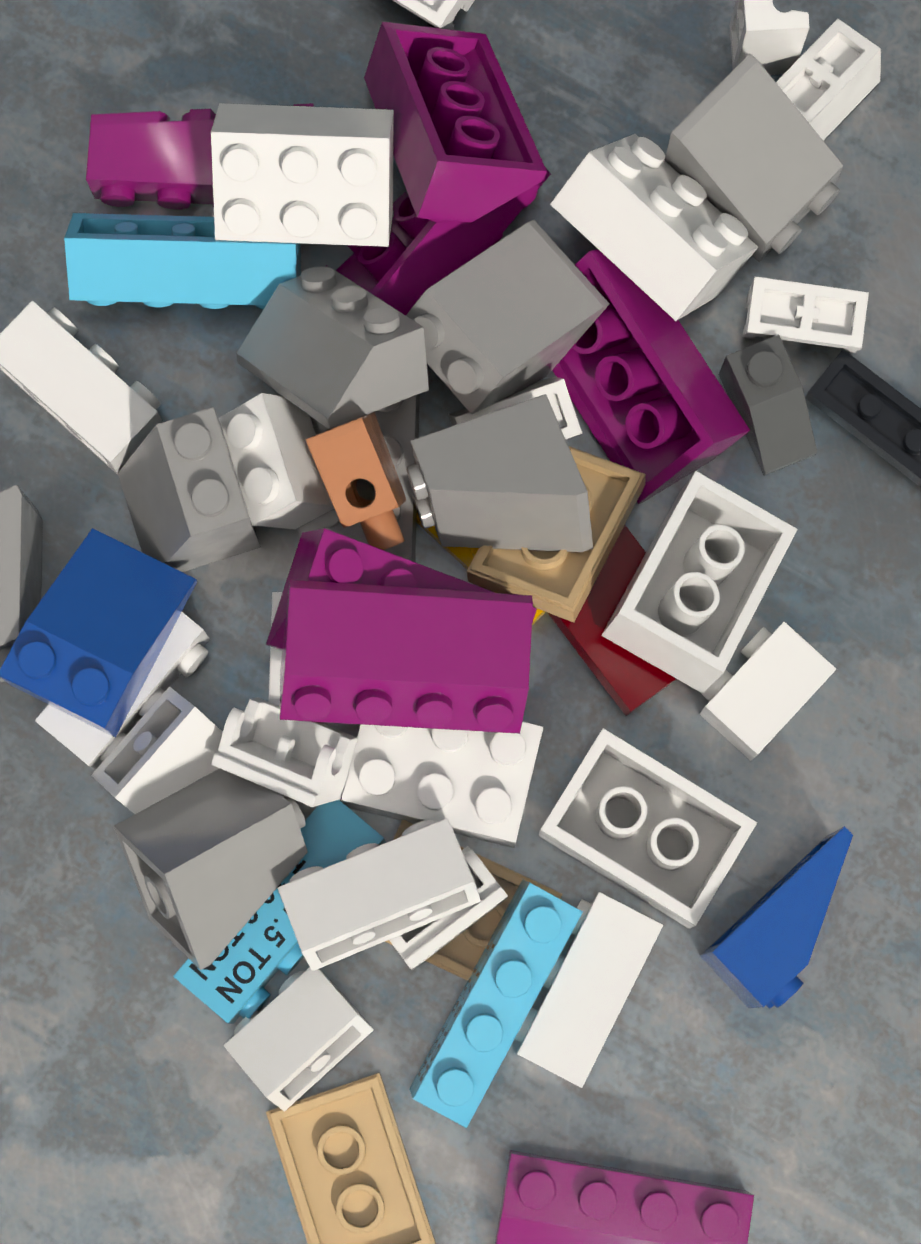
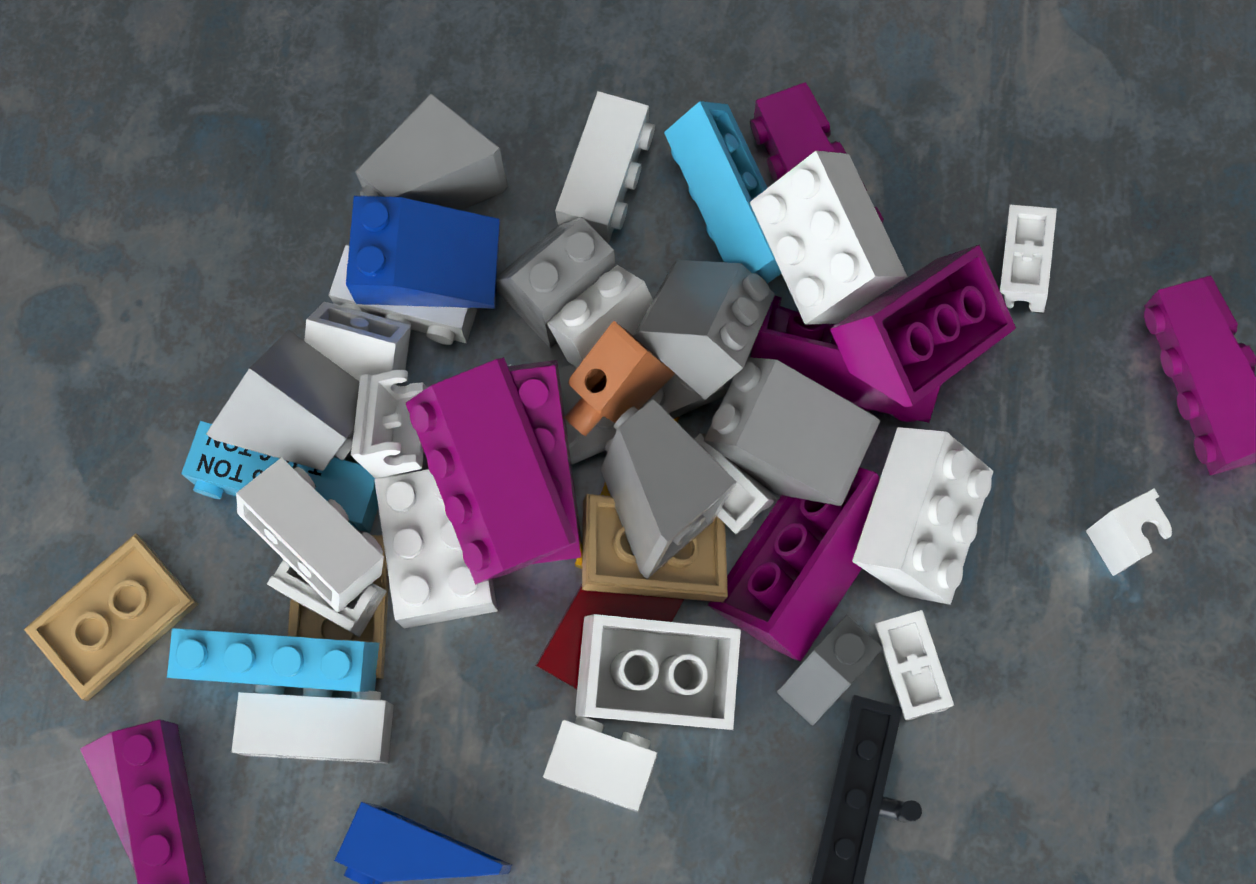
camera: 70 degrees right, 5 degrees down
white brick [223,967,374,1112] -> none
white brick [538,728,758,929] -> none
light grey slope [665,54,843,262] -> none
white hinge [776,19,881,141] -> none

